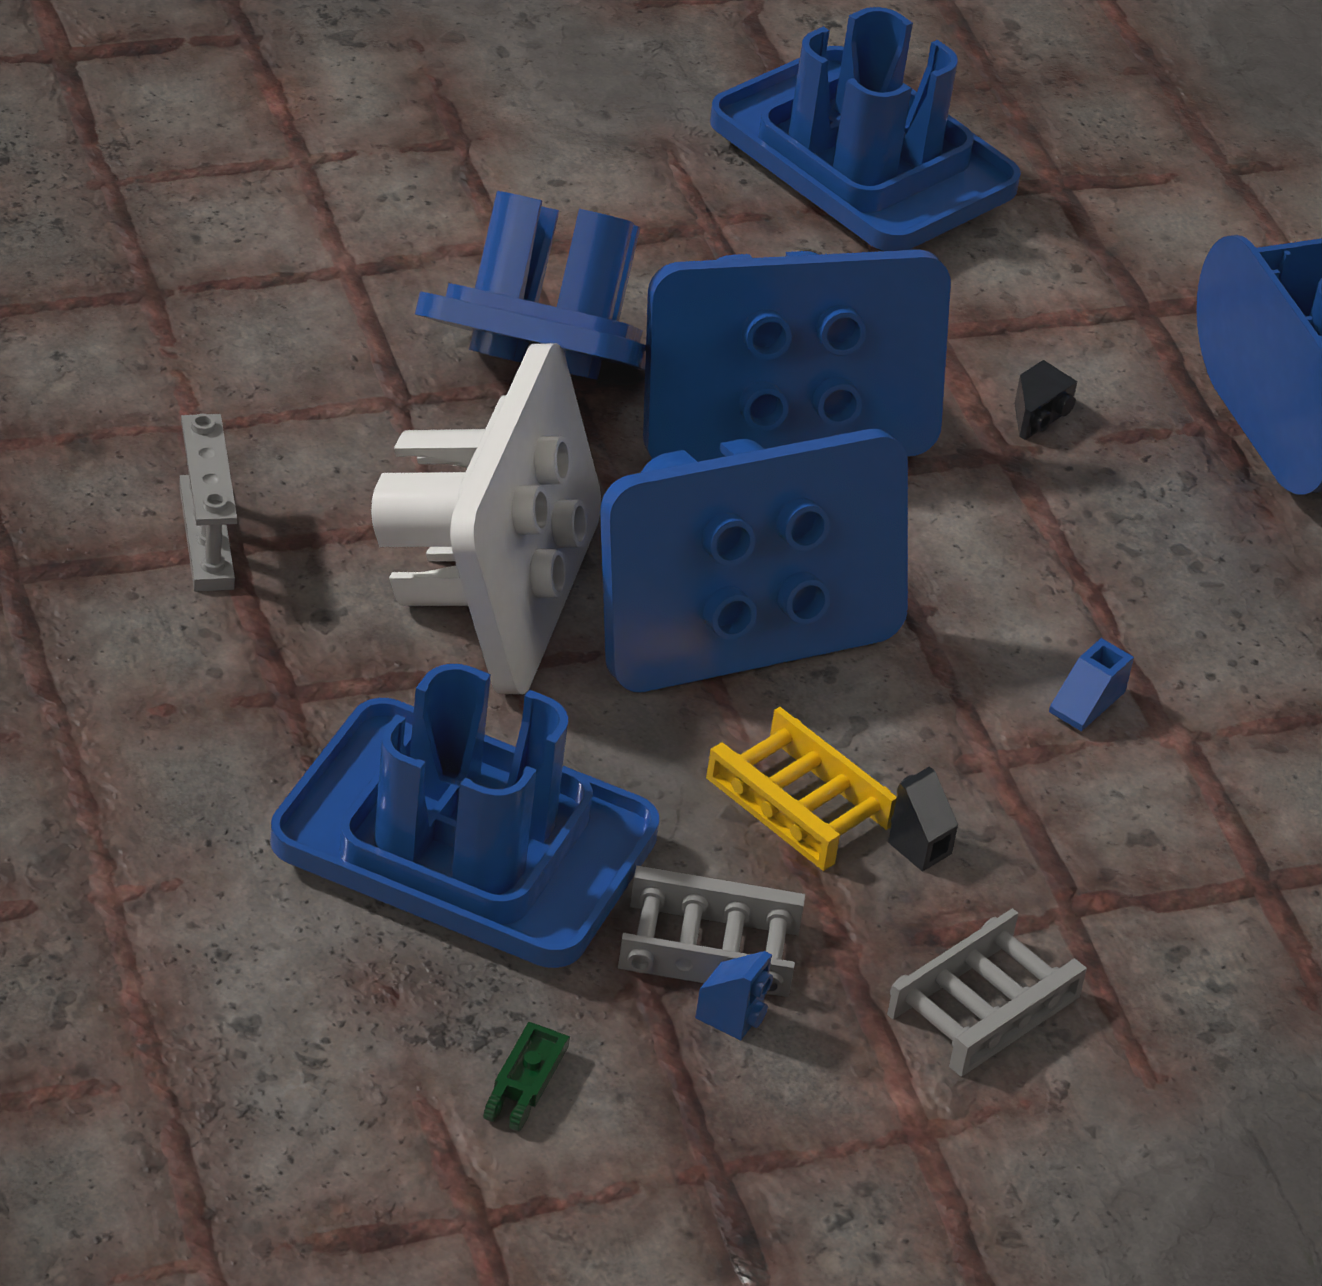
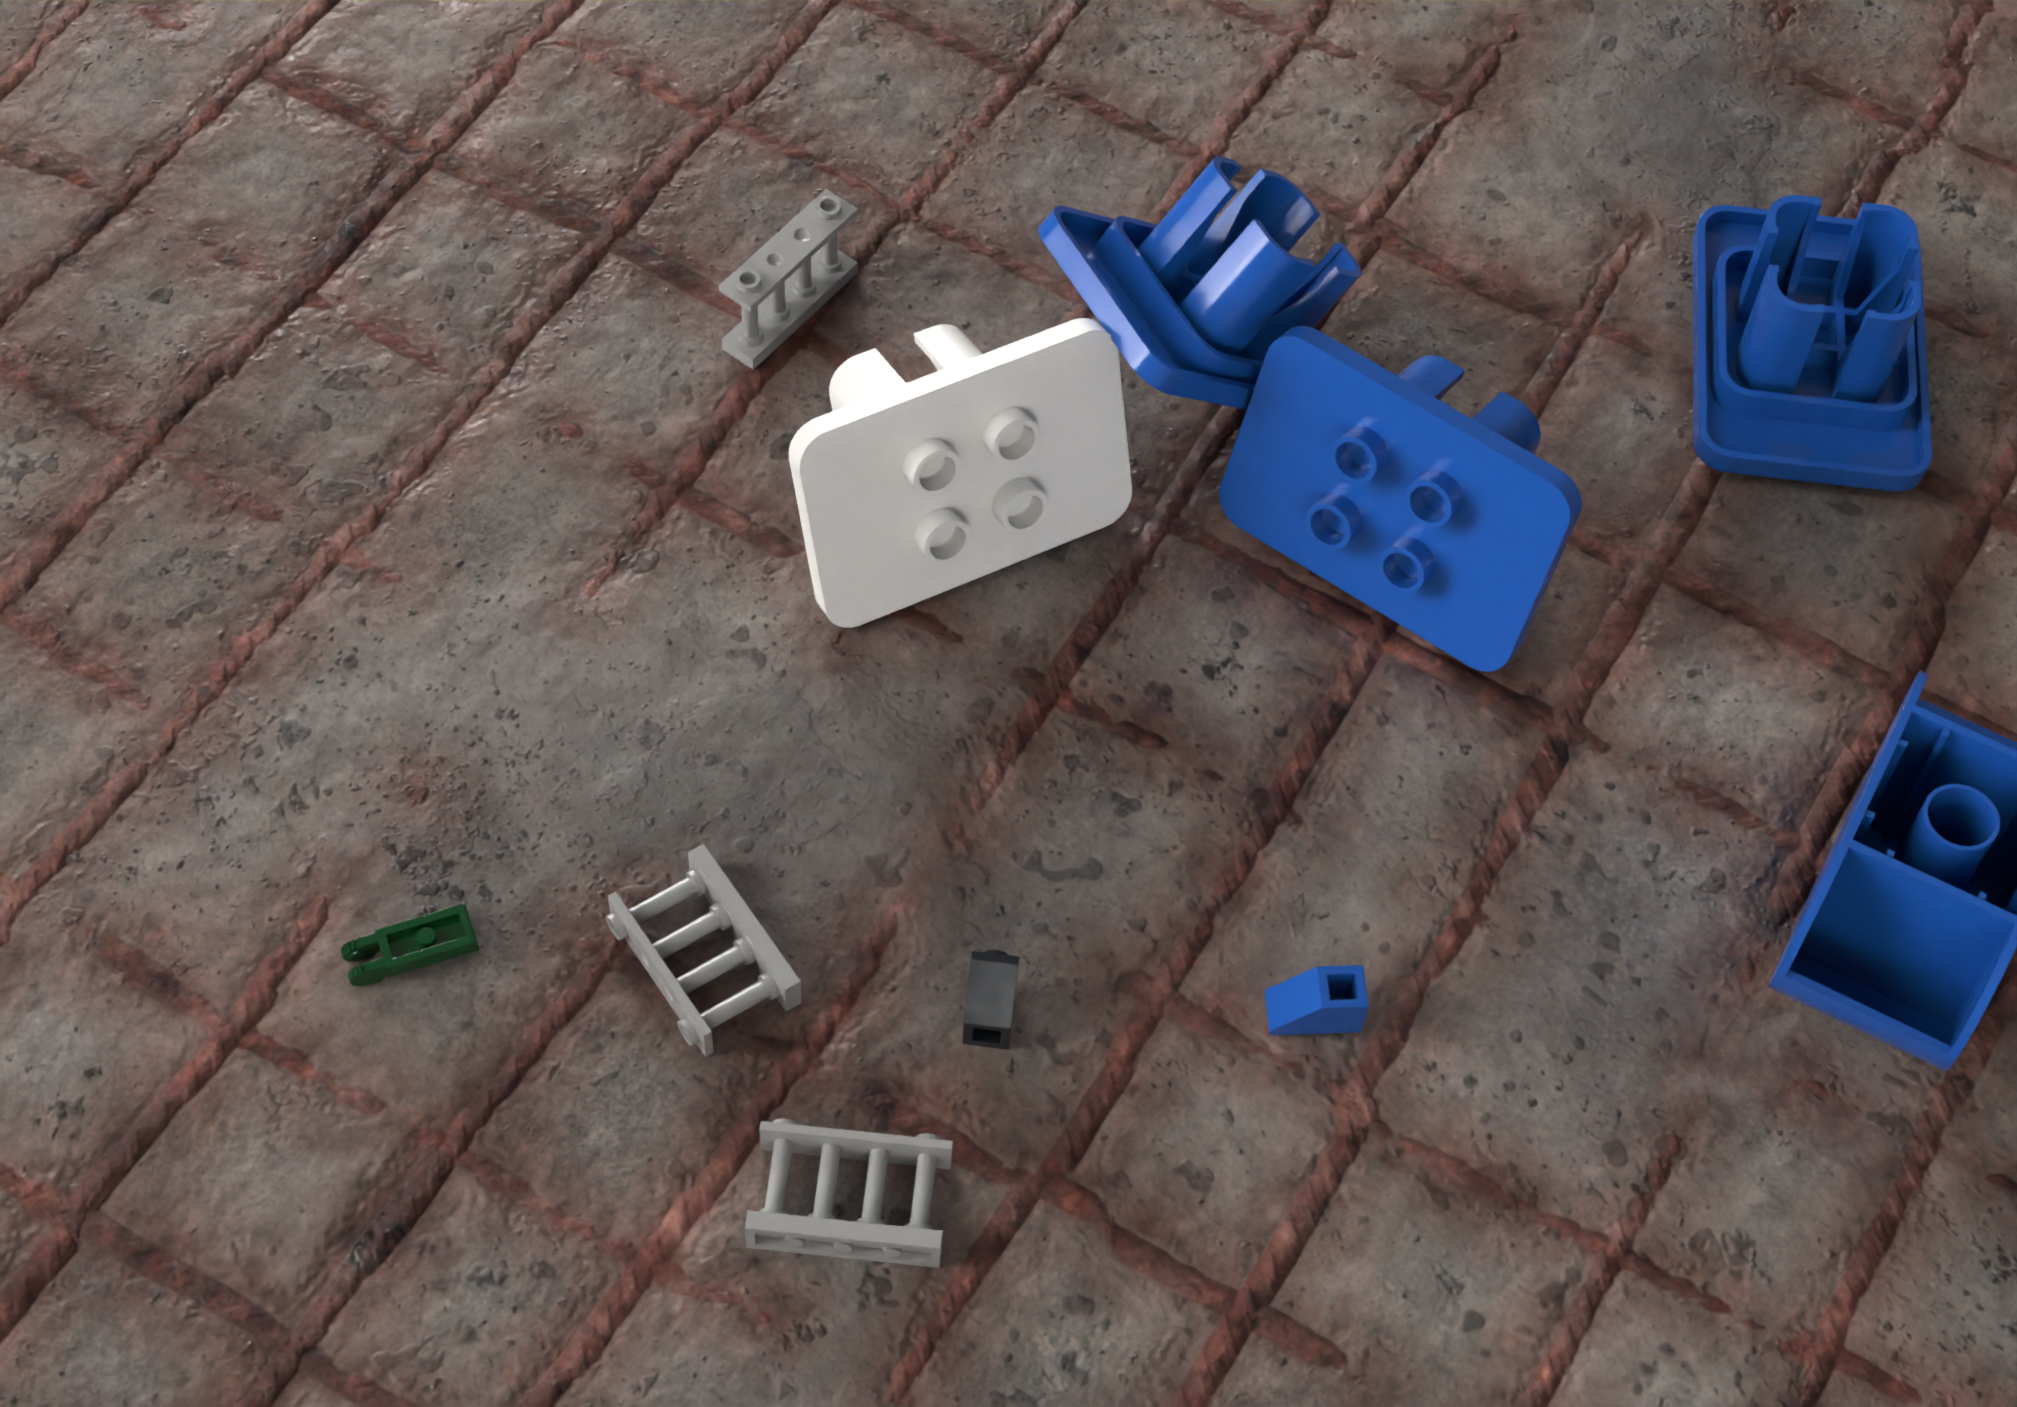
camera: 50 degrees right, 15 degrees up
blue piece [270,664,659,968] -> none
blue piece [600,429,908,692] -> none
blue slope [695,951,773,1041] -> none
yellow fence [706,707,897,871] -> none
black slope [1014,360,1078,440] -> none

